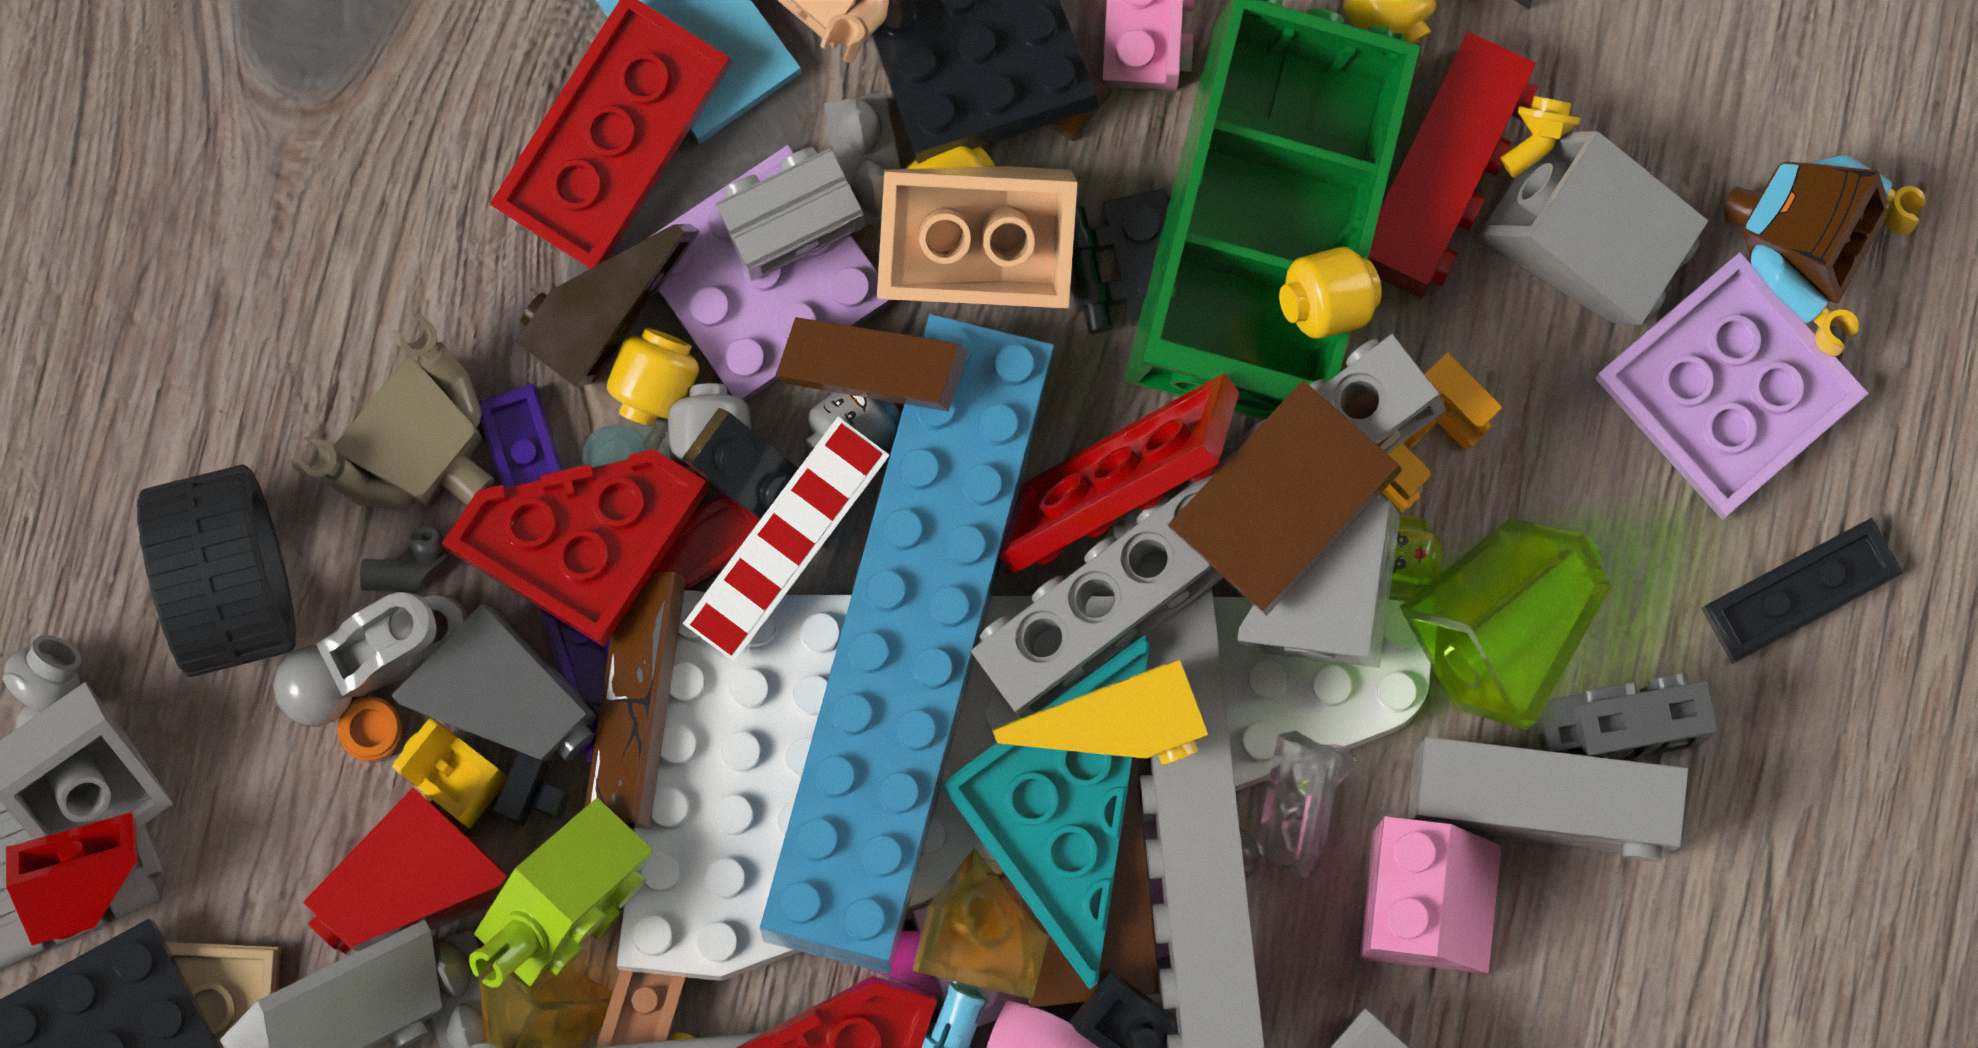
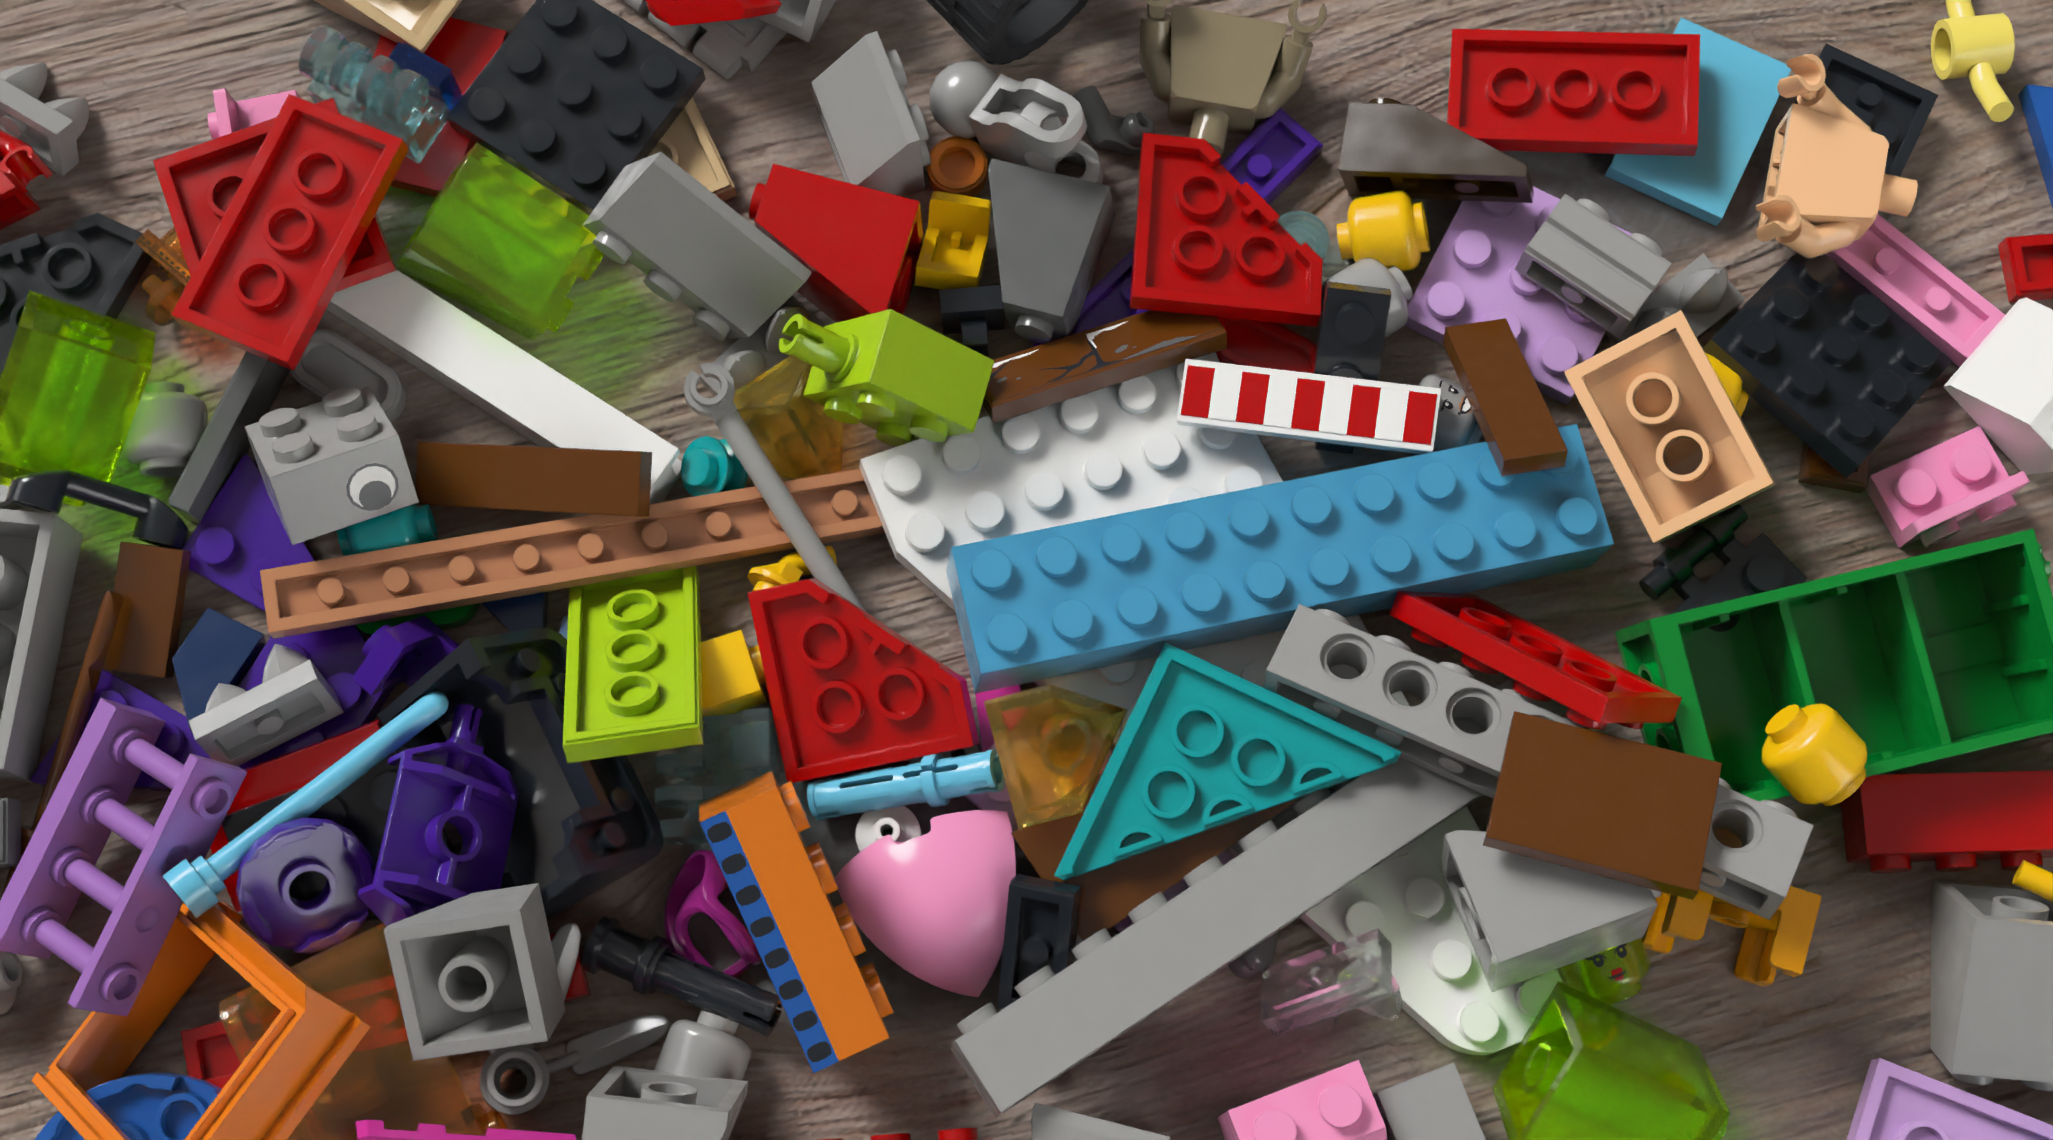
camera: 60 degrees right, 5 degrees down
yellow slope [992,659,1208,765] -> none
none -> light grey slope [811,31,931,197]

